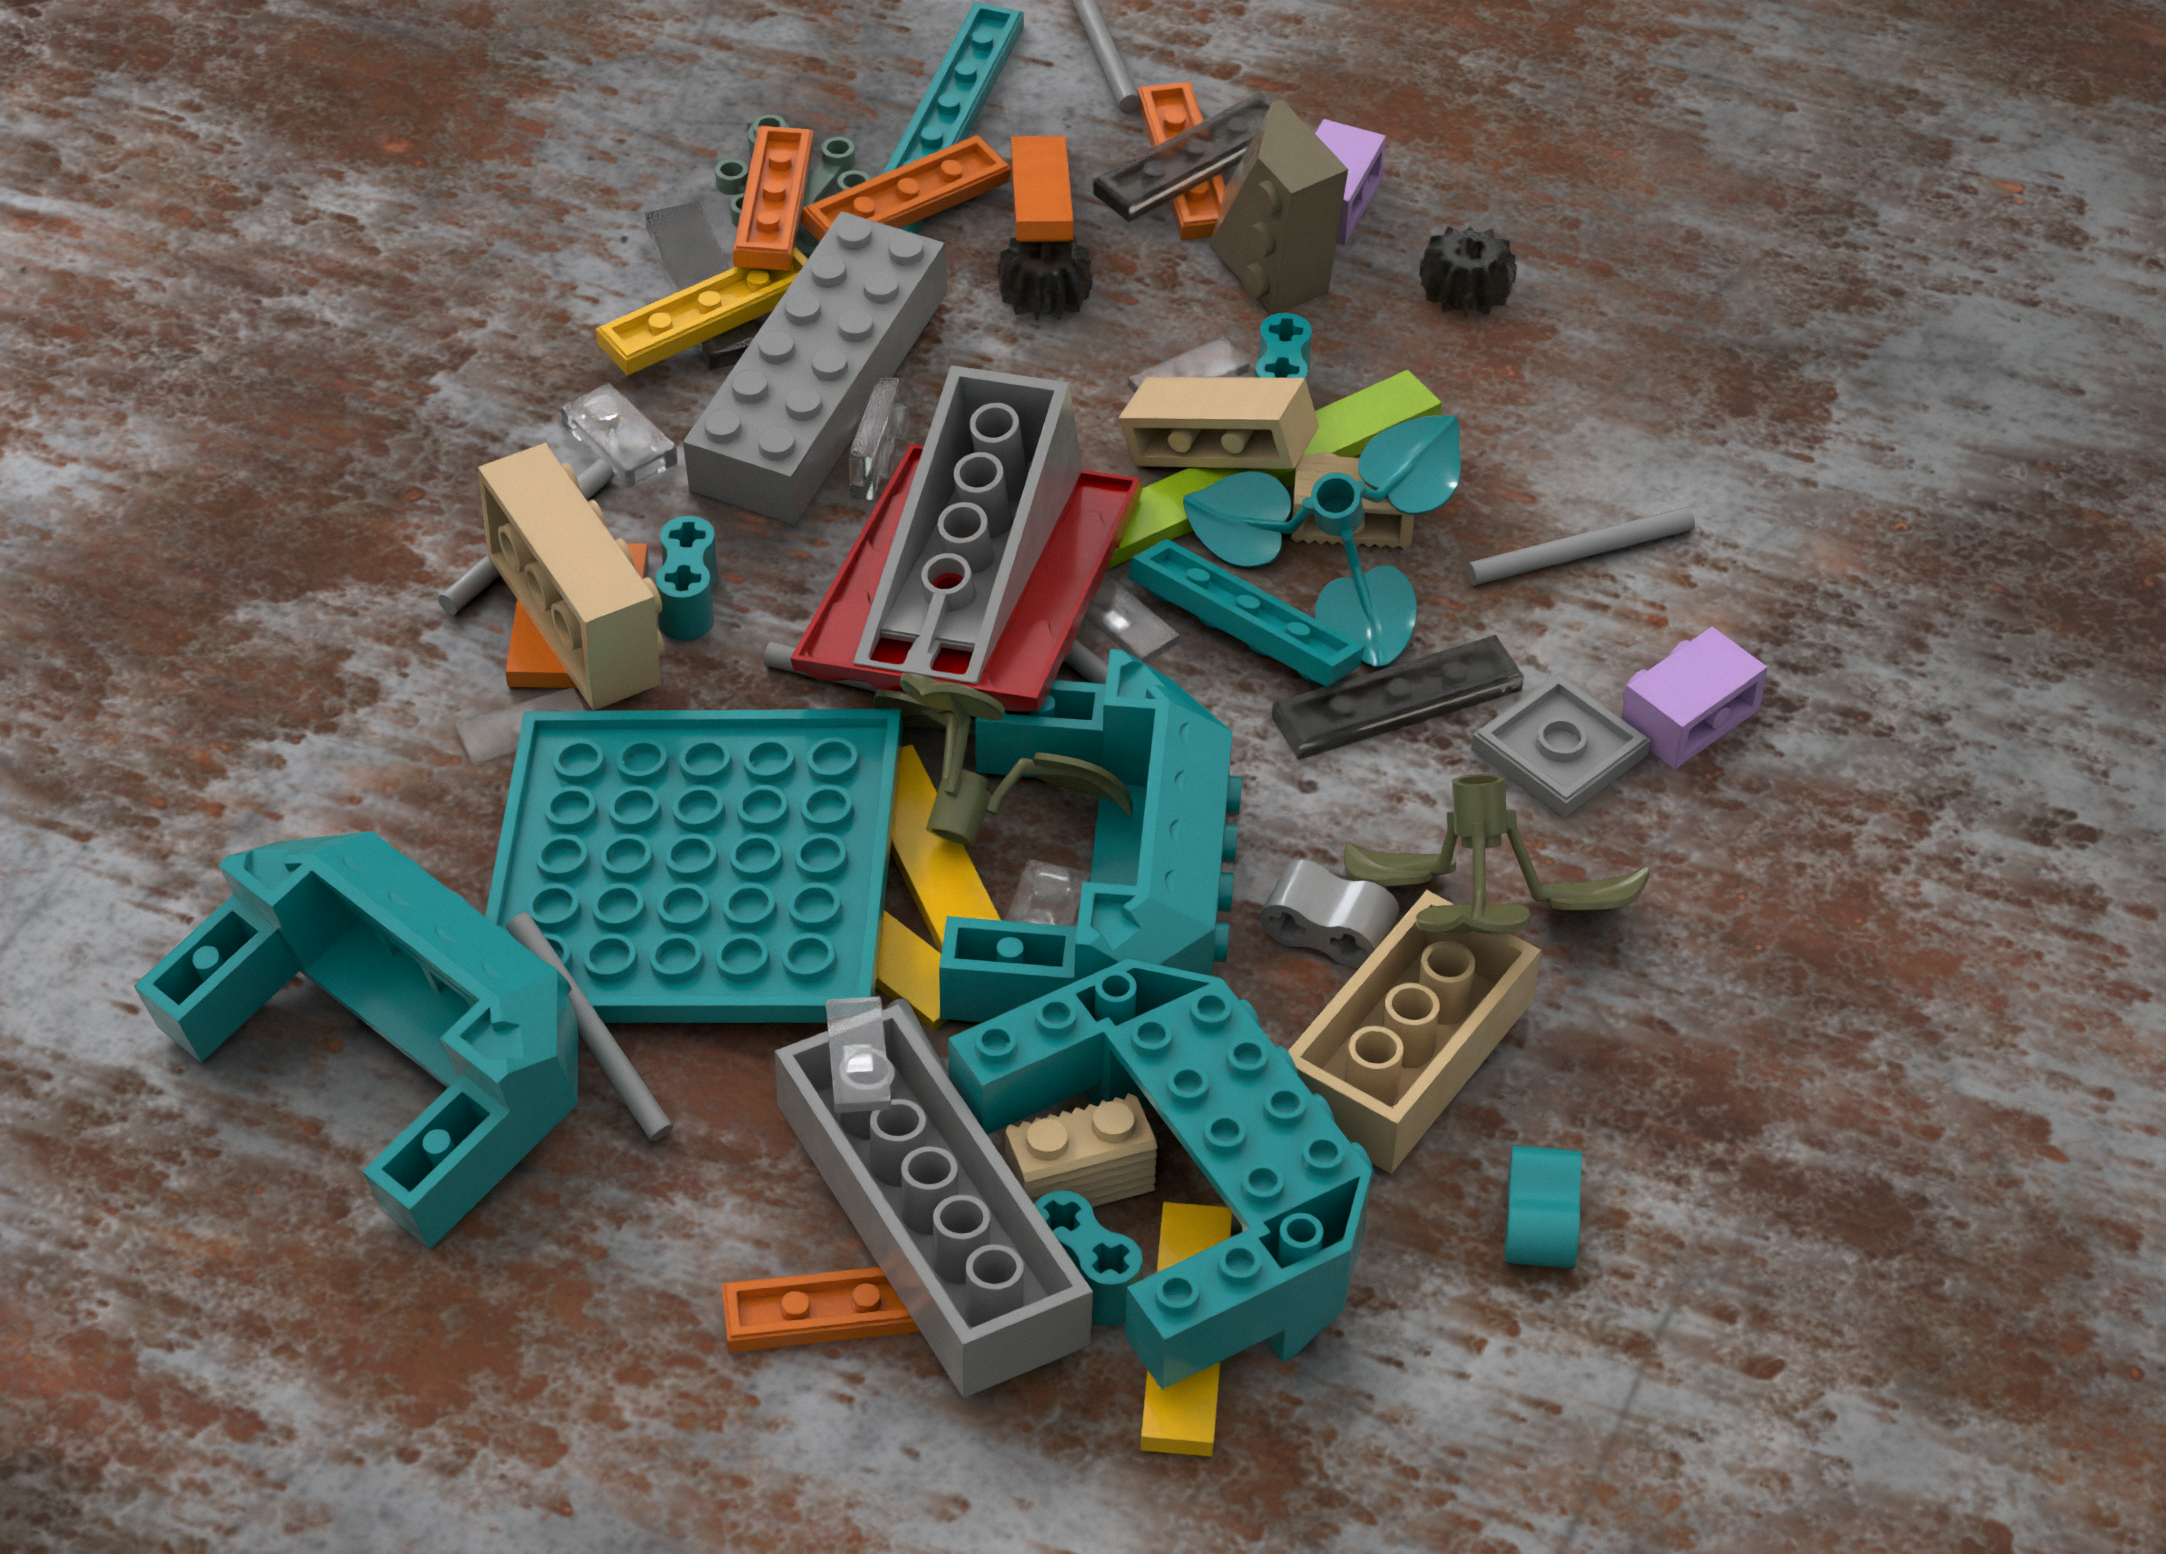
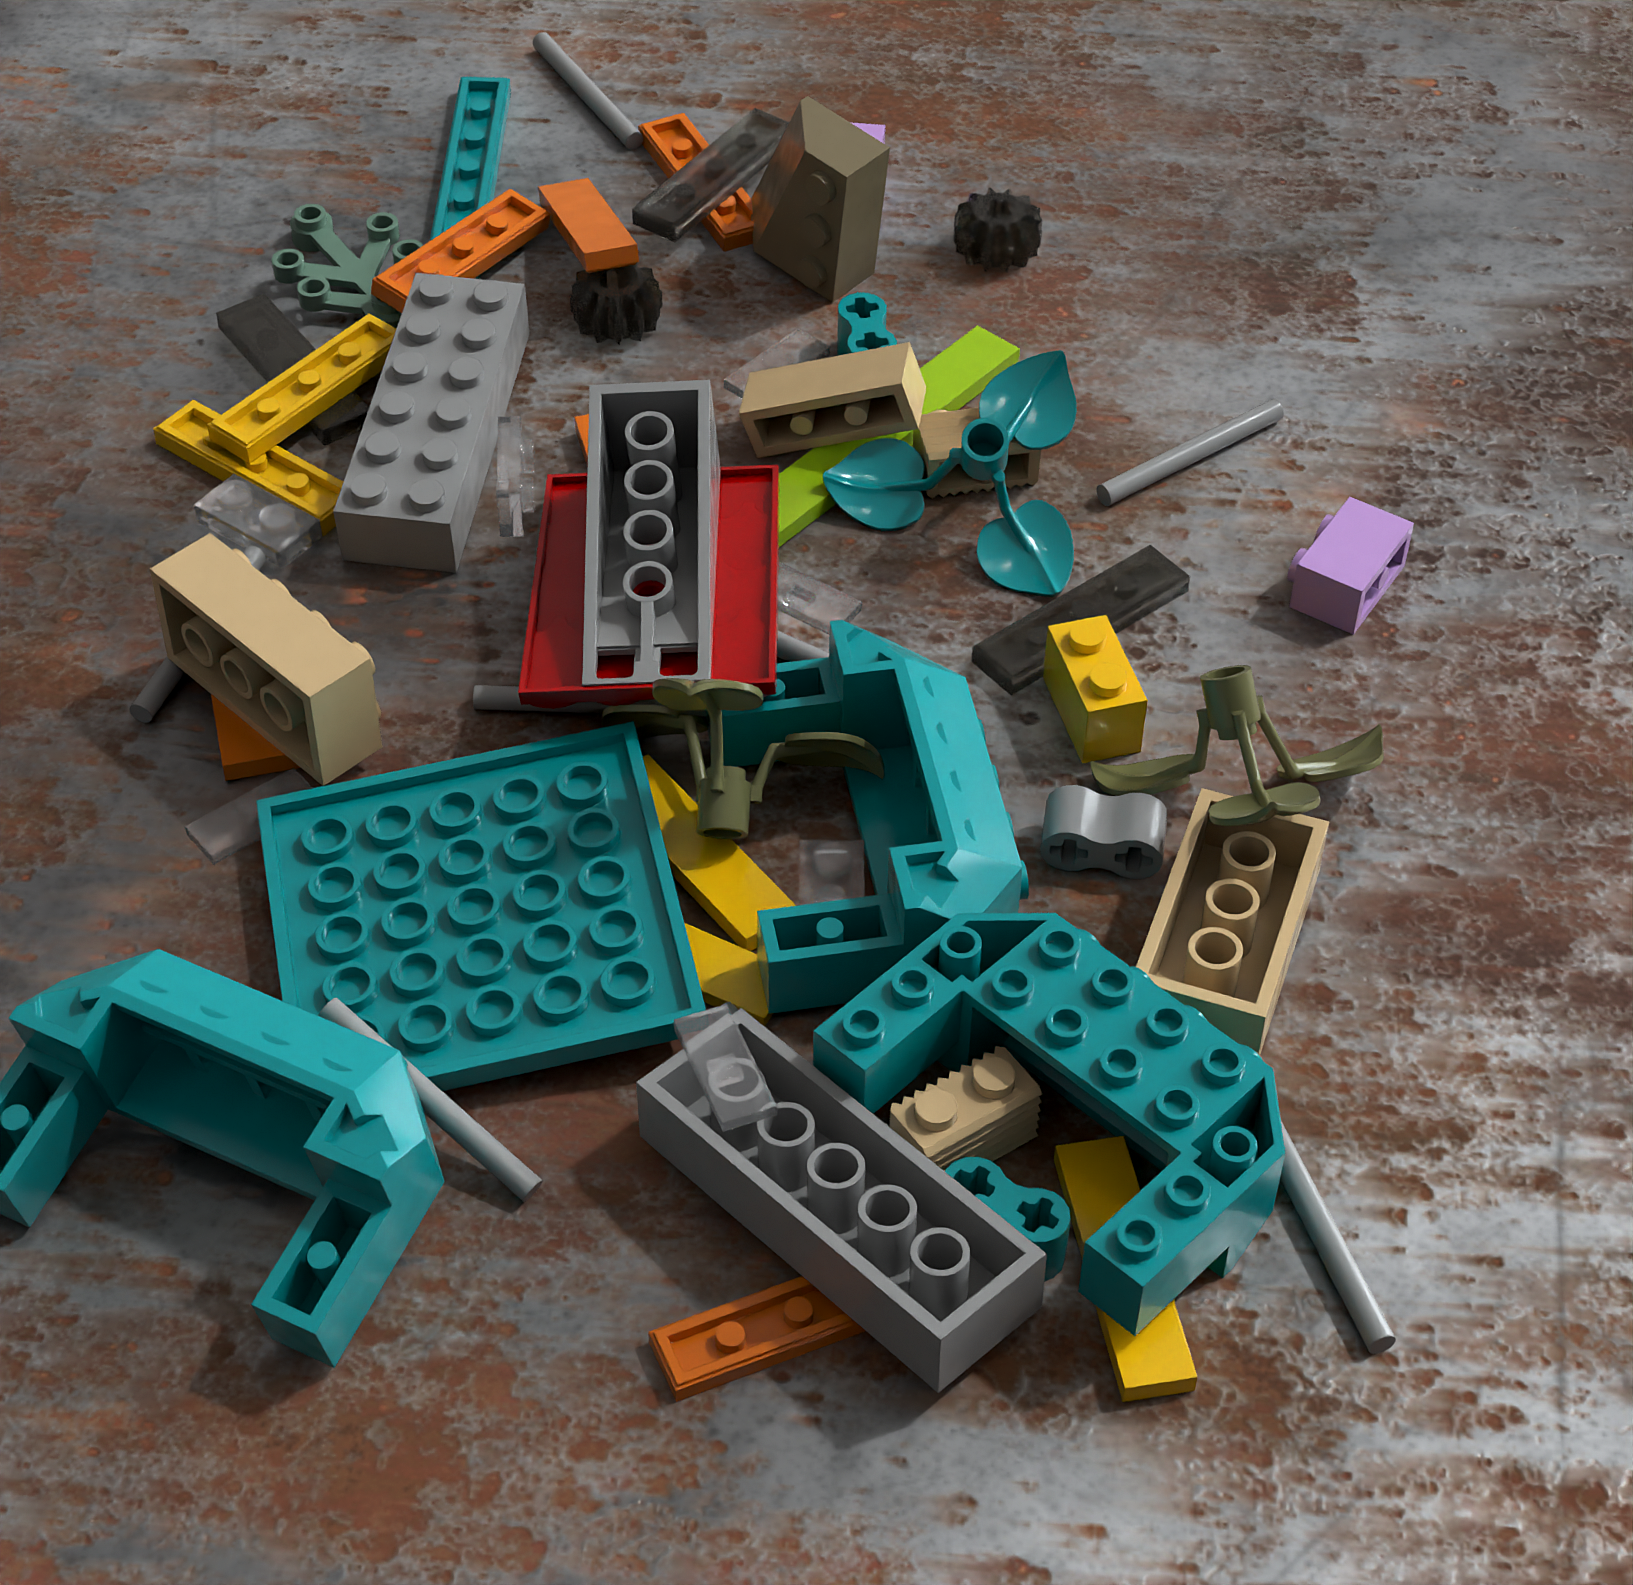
camera: 15 degrees left, 0 degrees up
teal axle [655,515,718,641] -> none
orange tile [733,126,814,271] -> none
teal plate [1127,539,1365,687] -> none
light grey tile [1471,673,1651,818] -> none
teal axle [1504,1145,1582,1269] -> none
none -> yellow tile [153,400,343,537]
none -> yellow brick [1043,615,1148,764]
none -> light grey bar [1280,1121,1396,1354]

